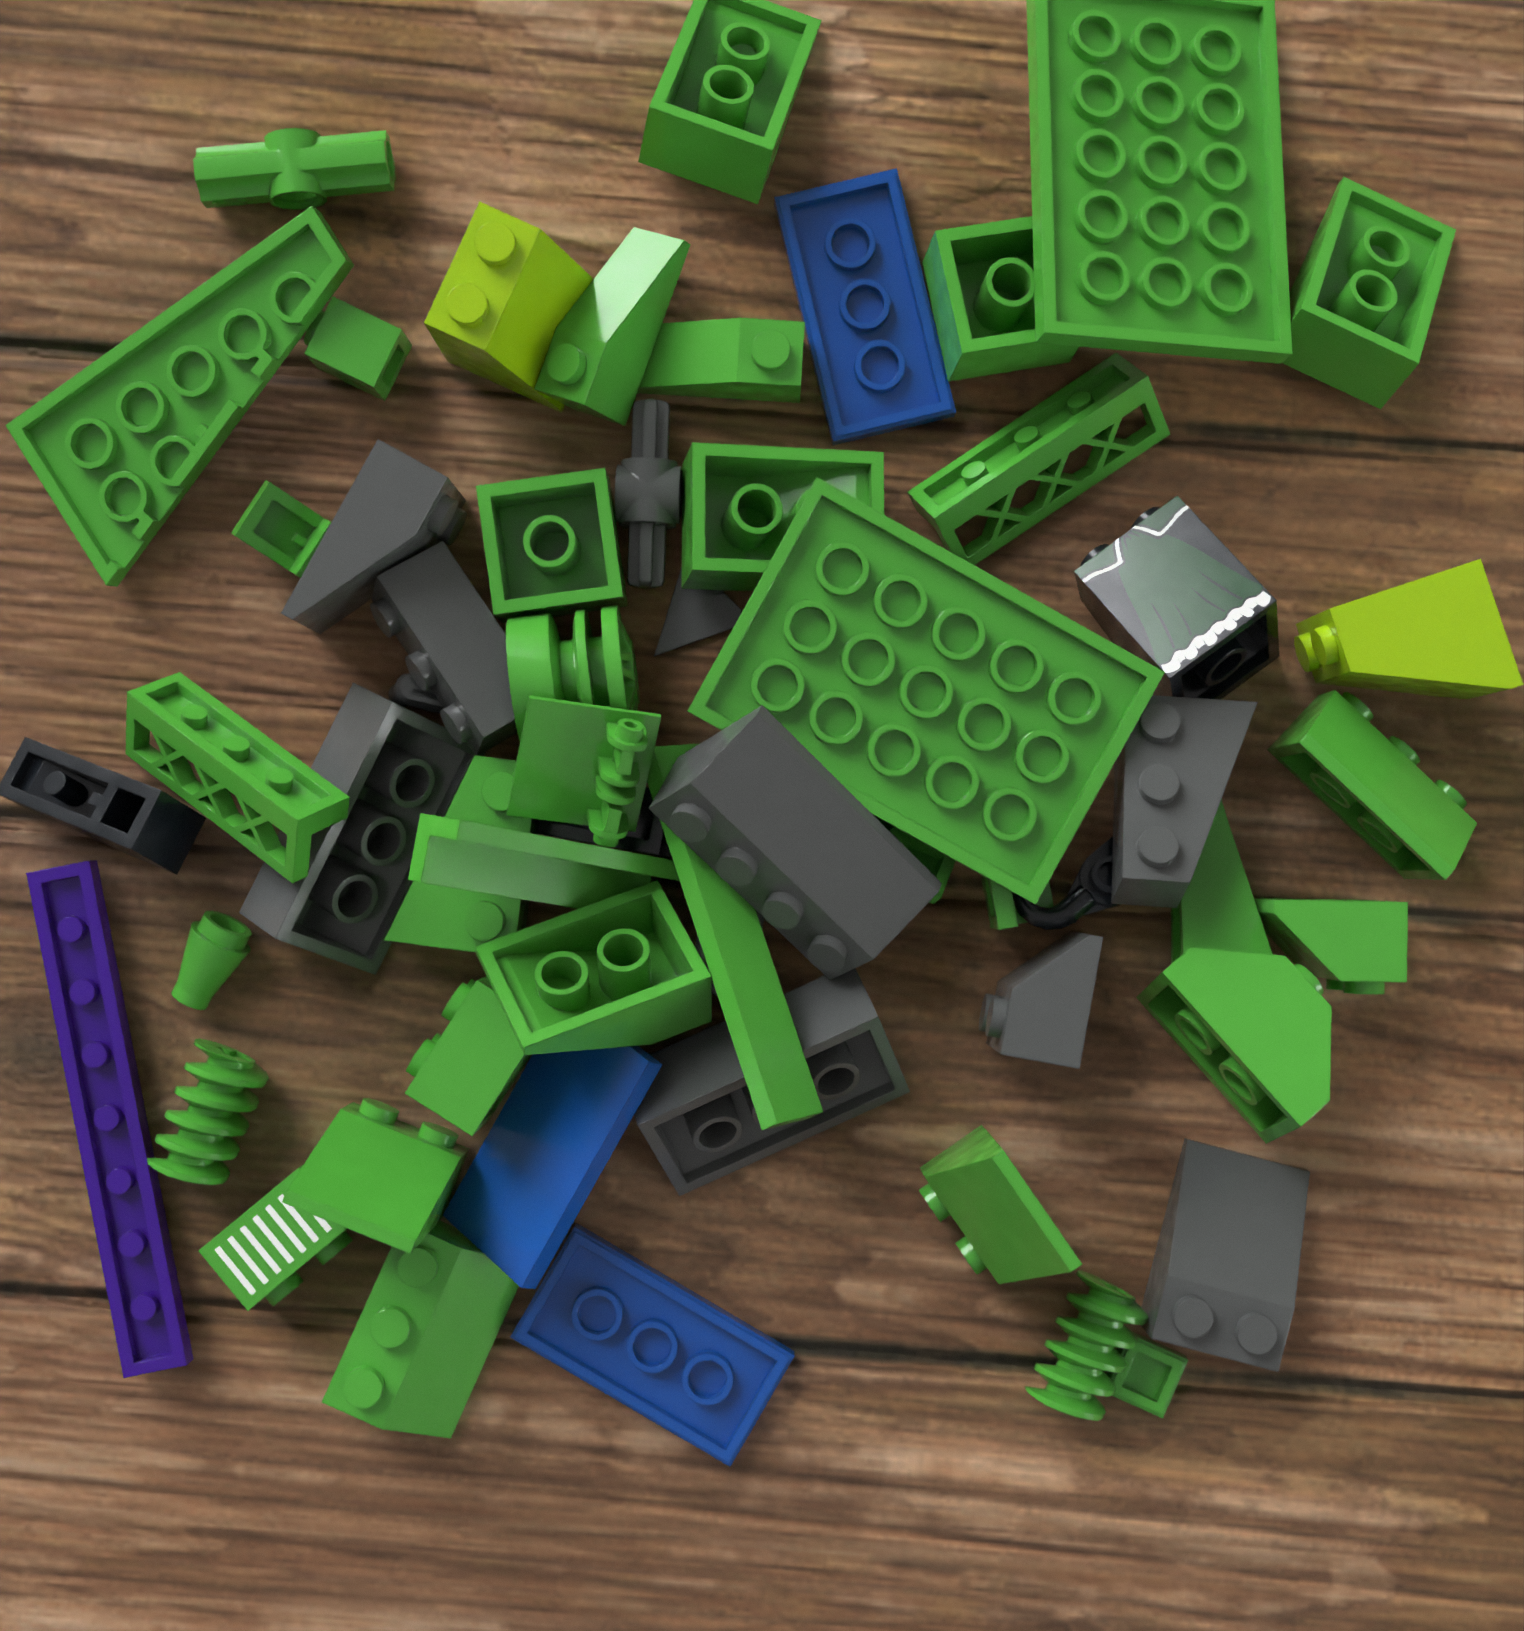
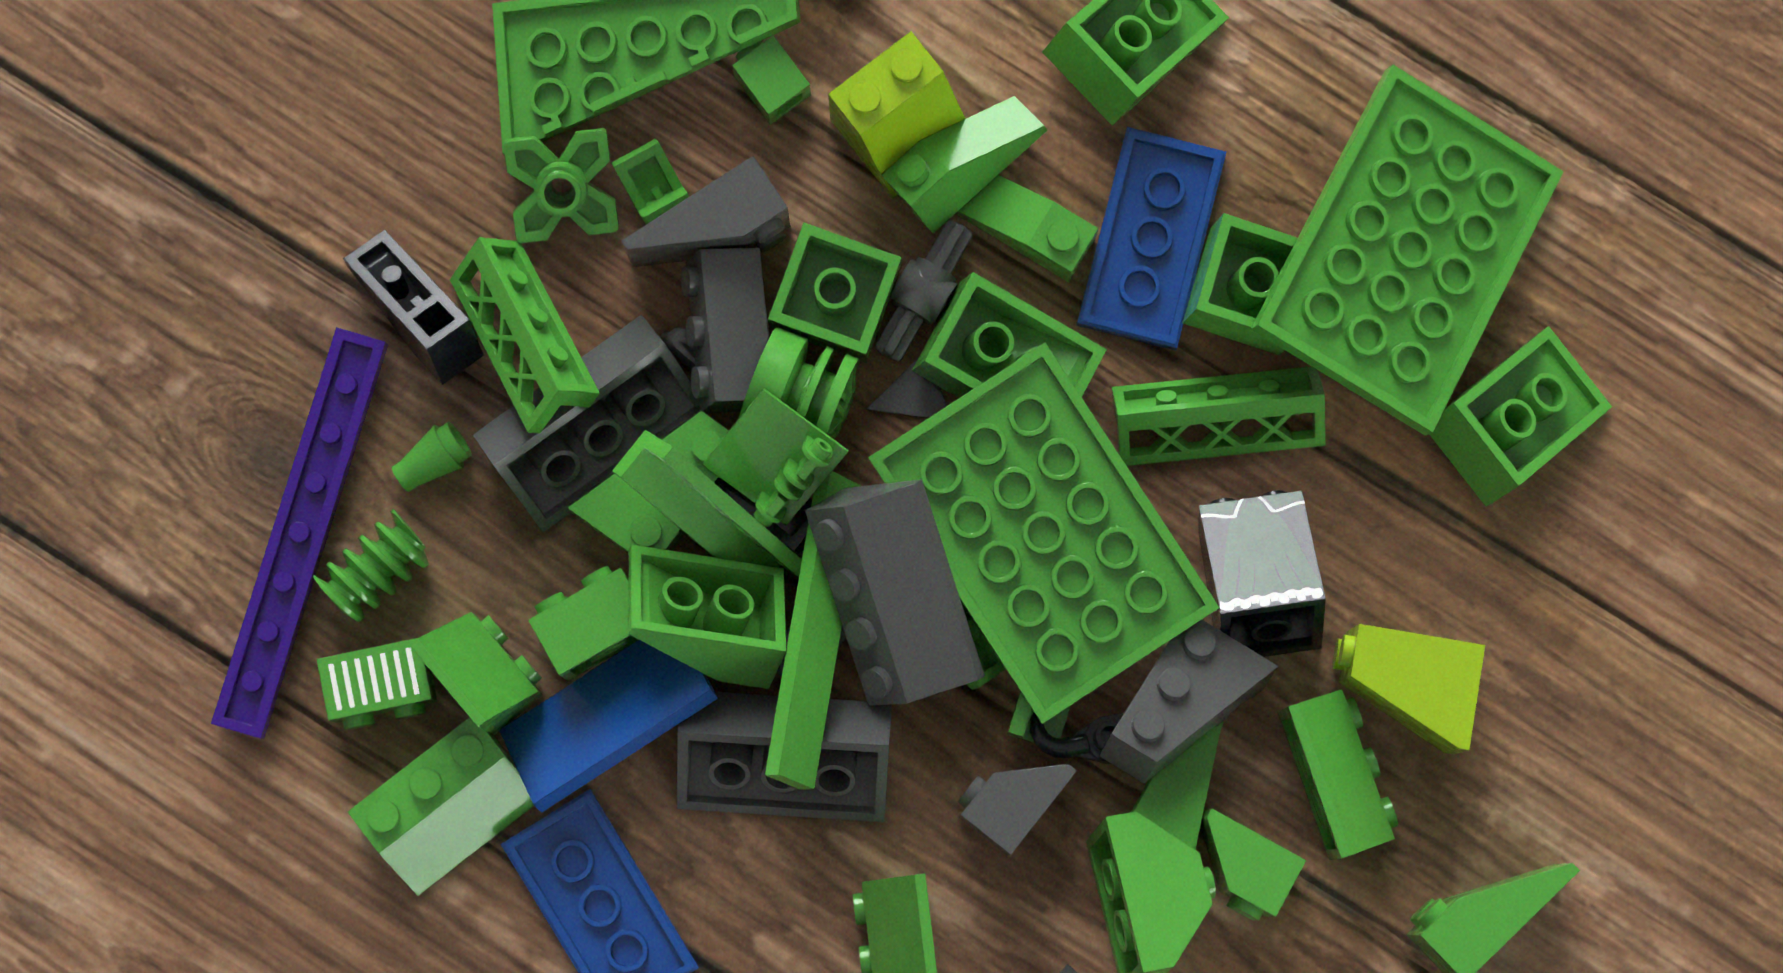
camera: 30 degrees right, 5 degrees down
none -> bright green plant [504,128,619,243]

